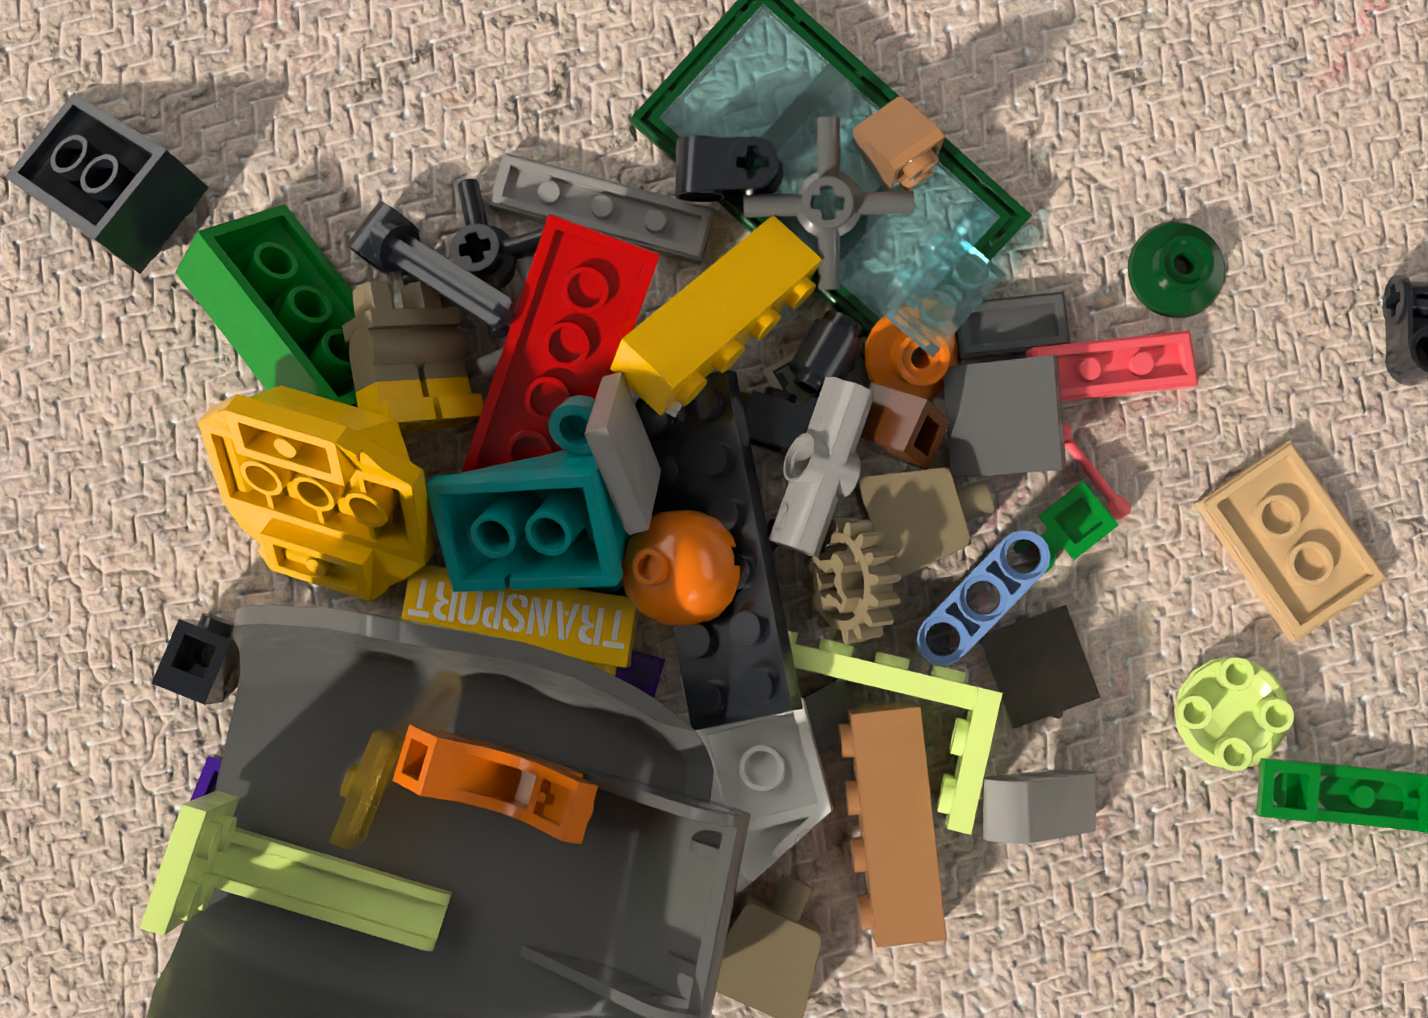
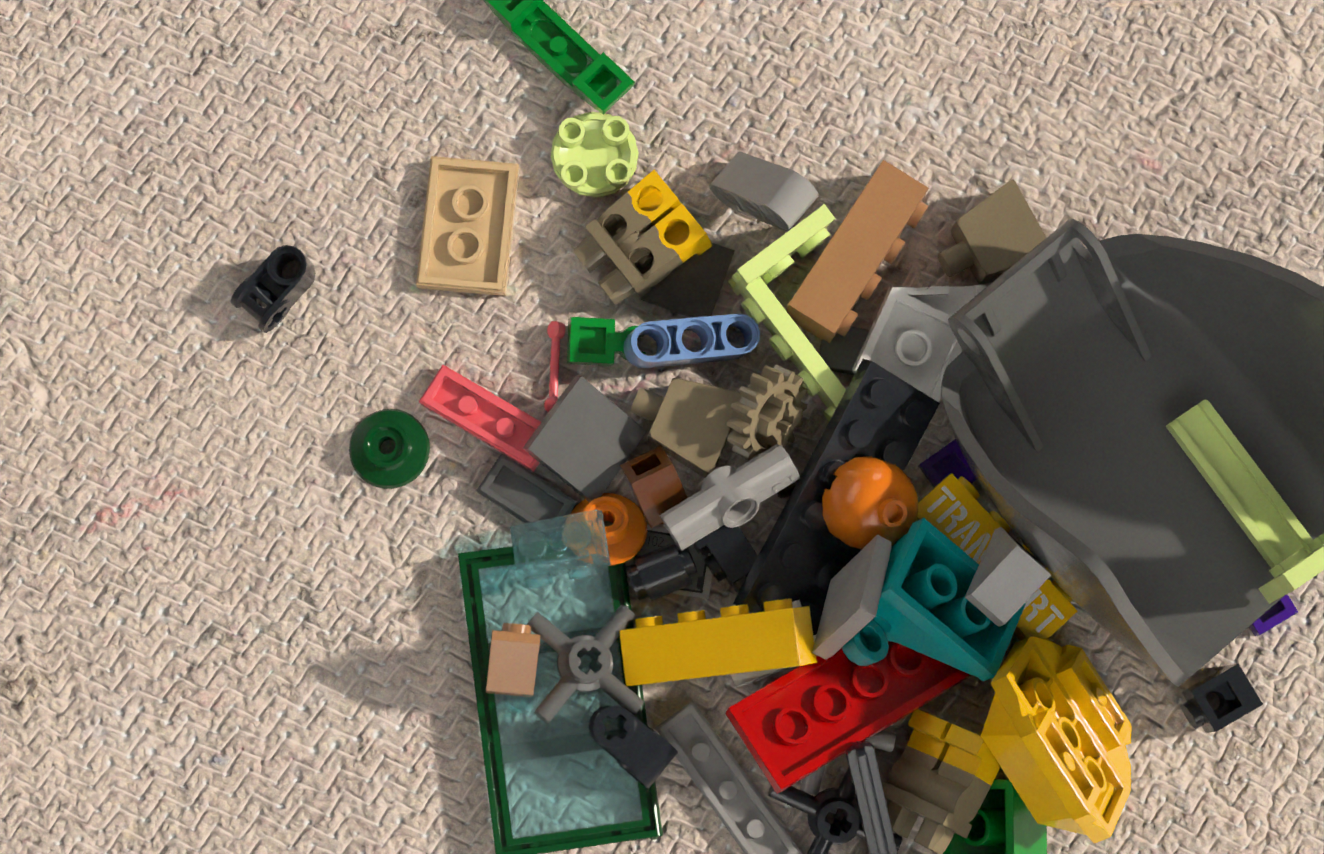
camera: 140 degrees left, 5 degrees down
clear yellow plate [329,728,405,850] -> none
orange arch [392,724,598,844] -> none
none -> dark tan hips [573,169,713,304]
none -> light grey slope [965,527,1051,627]

